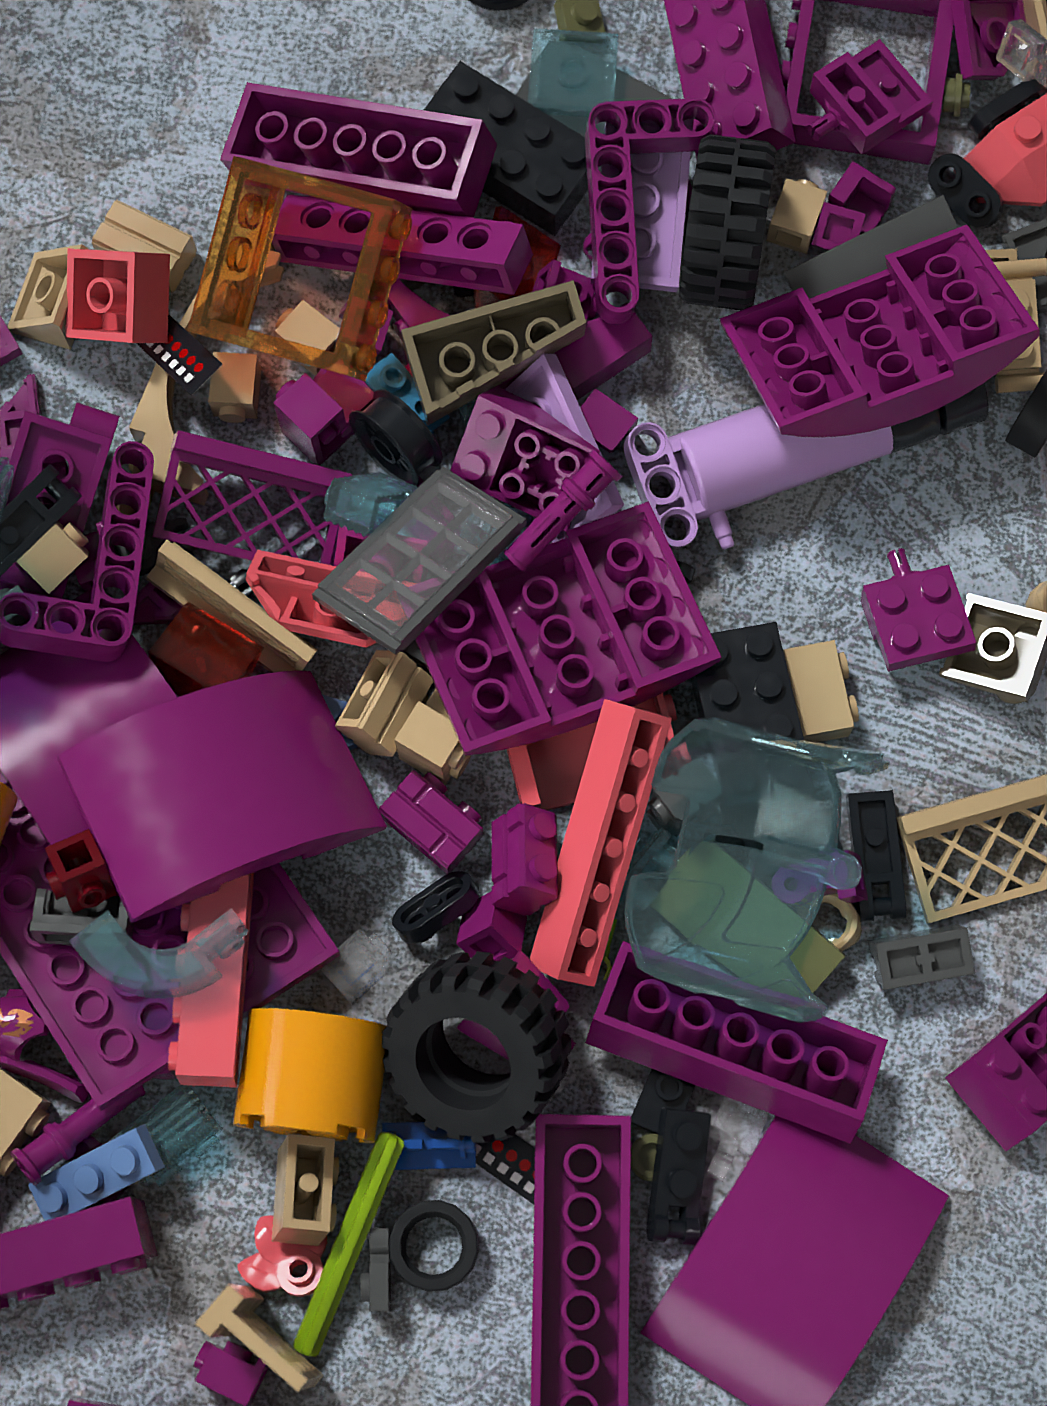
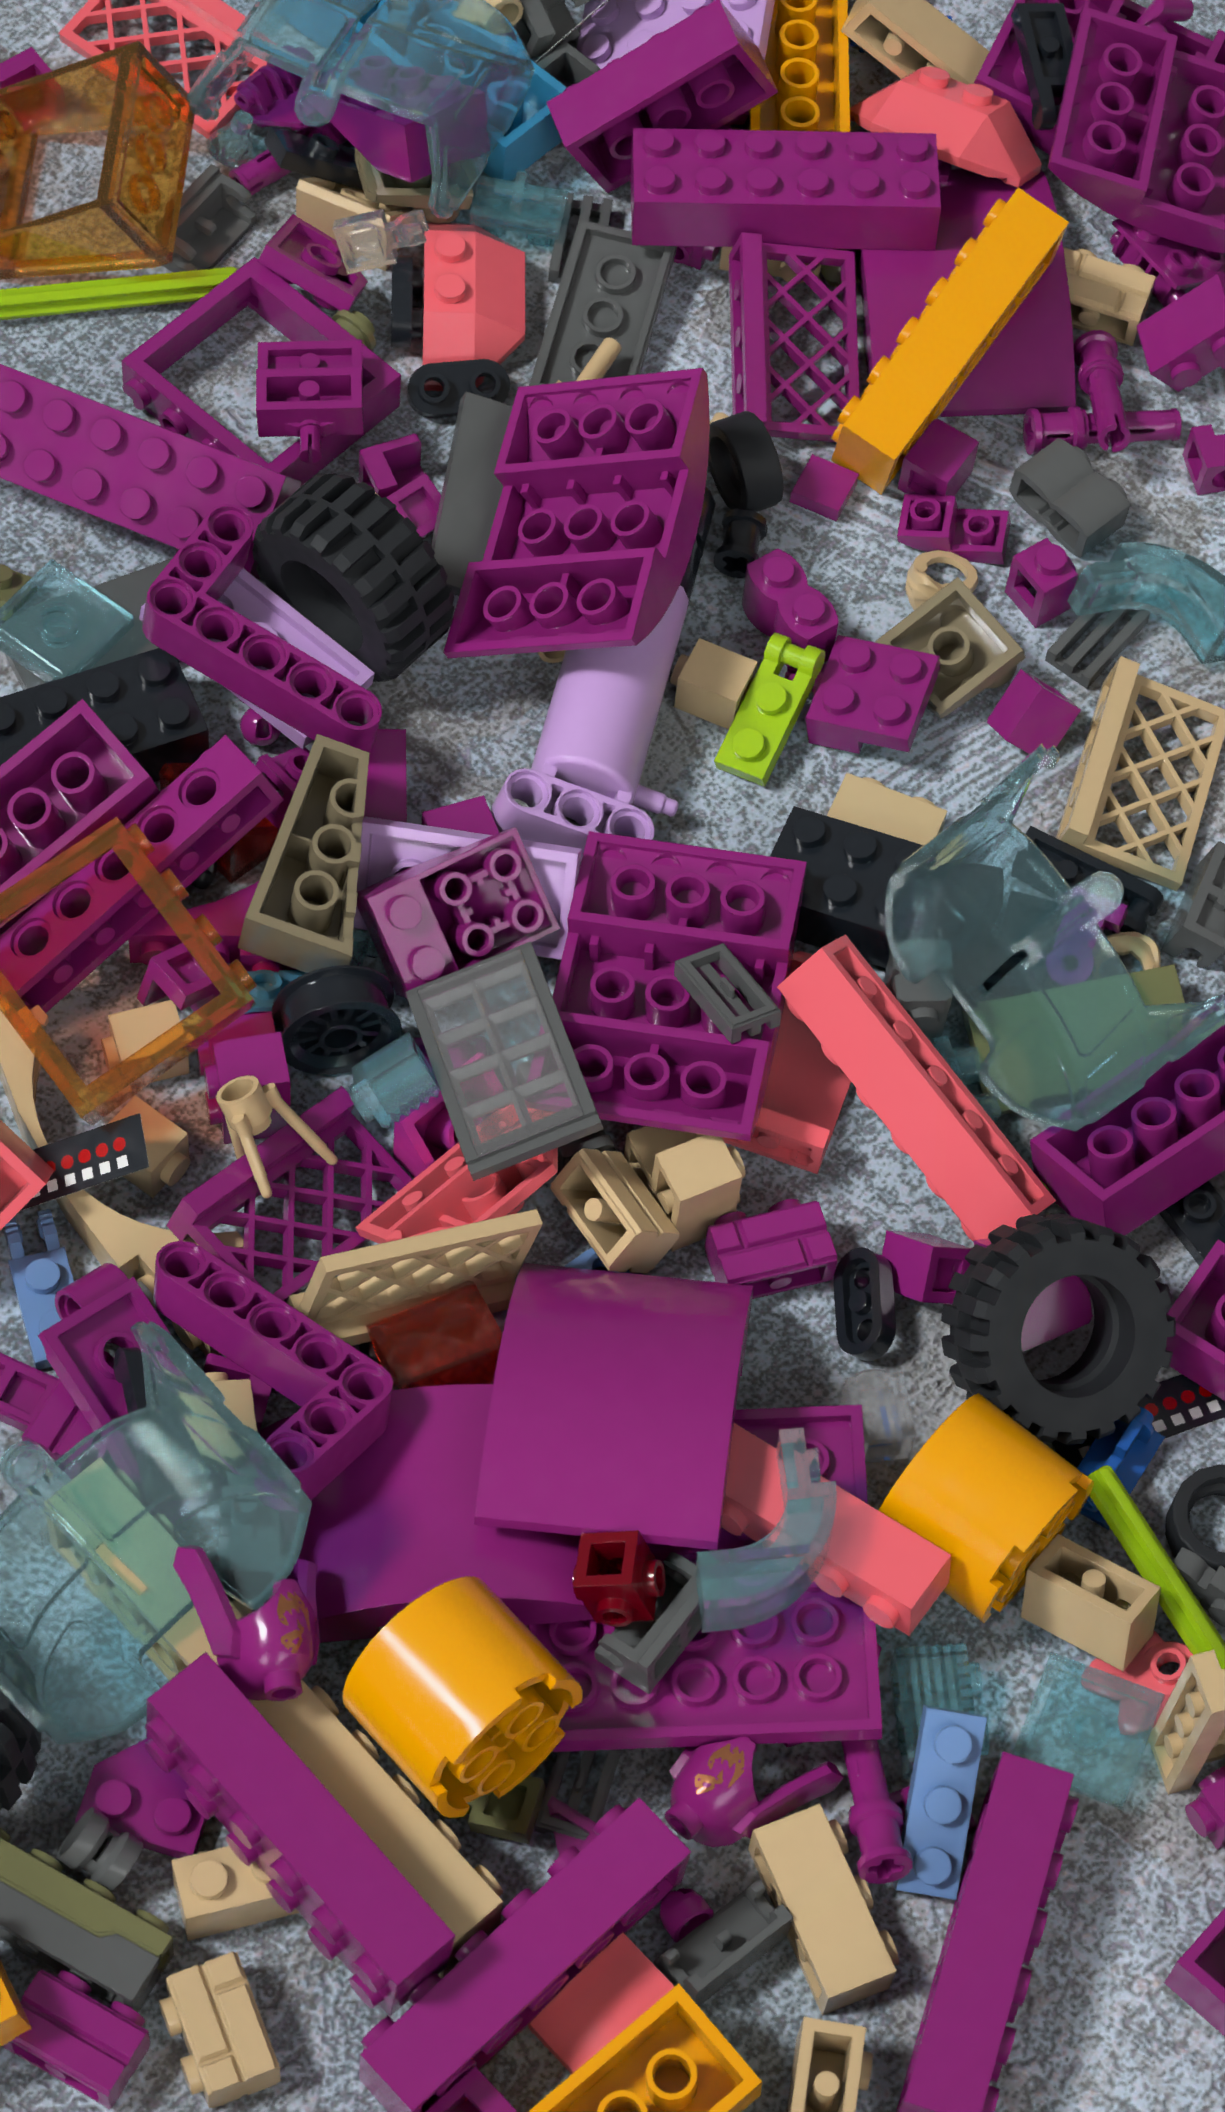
camera: 65 degrees left, 15 degrees down
magenta brick [492,803,558,916] -> none
magenta pin [503,448,623,572] -> none
none -> medium blue hinge [3,1209,74,1370]
none -> tan plant [216,1075,338,1199]
none -> tan brick [670,638,758,730]
none -> dark grey tile [674,943,781,1044]
none -> black bush [713,509,768,579]
none -> lime plate [714,632,825,787]
none -> magenta brick [742,548,839,666]
none -> magenta panel [987,669,1081,762]
none -> clear light blue plate [1012,1652,1165,1810]

